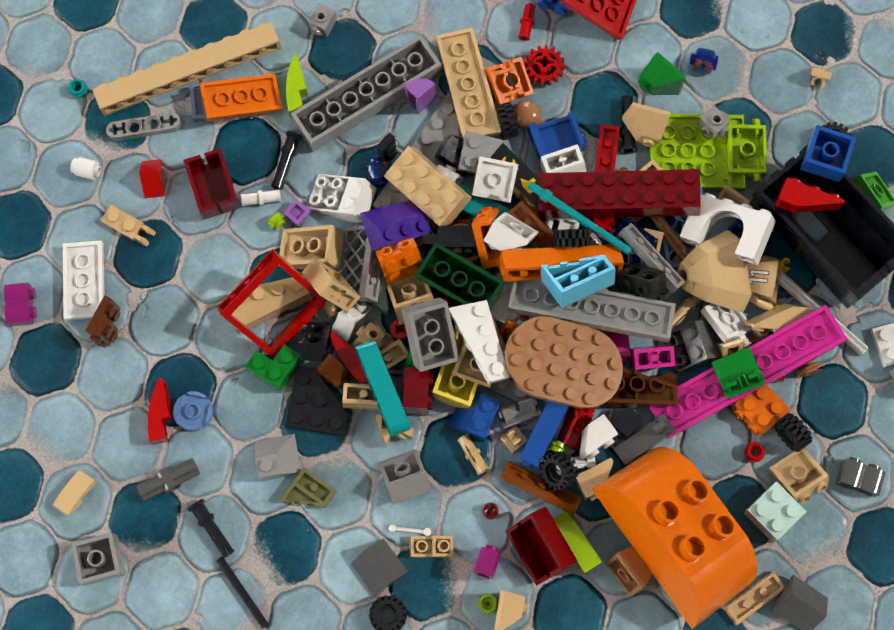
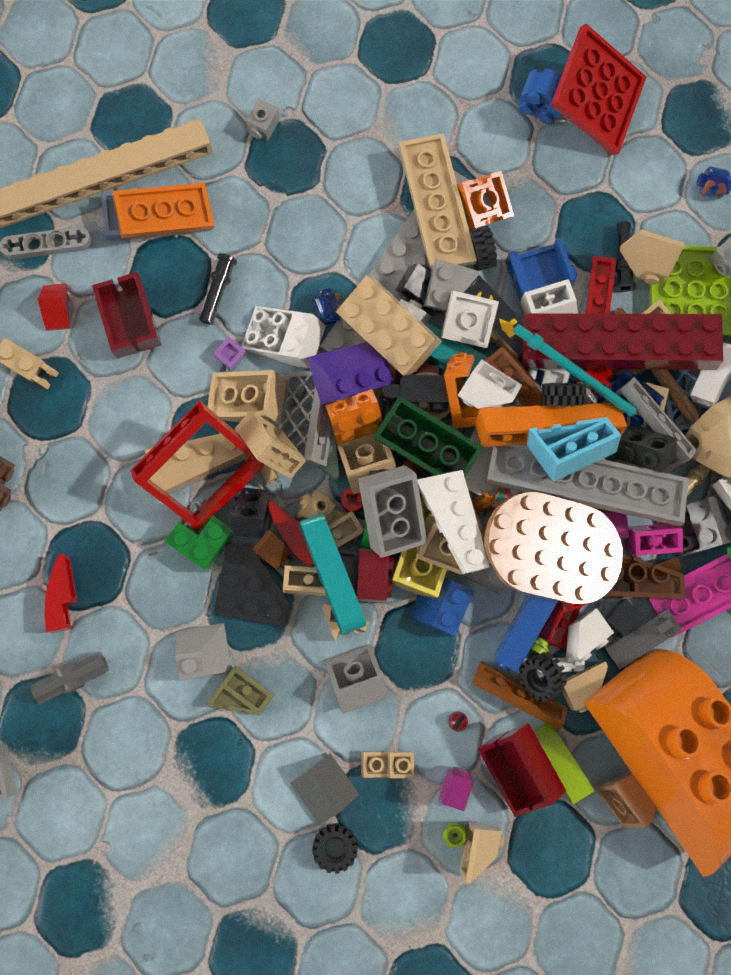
camera: 10 degrees left, 5 degrees up
medium blue tile [173,391,214,432] -> none
black pin [188,499,235,559] -> none
black bar [216,557,269,629] -> none
white pin [241,189,281,206] -> none
lime plate [268,212,286,230] -> none
lime slope [286,54,308,118] -> none
light grey brick [291,35,442,152] -> none
white slope [331,301,373,341] -> none
black plate [376,132,397,163] -> none
white hinge [388,524,431,536] -> none
medium lavender brick [405,78,436,114] -> none
tan pin [457,434,489,475] -> none
light grey hinge [498,397,542,428] -> none
tan tile [499,425,528,454] -> none
medium nougat hair [513,100,542,130] -> none
red axle [518,3,536,41] -> none
red gear [524,45,565,86] -> none
green slope [637,52,686,95] -> none

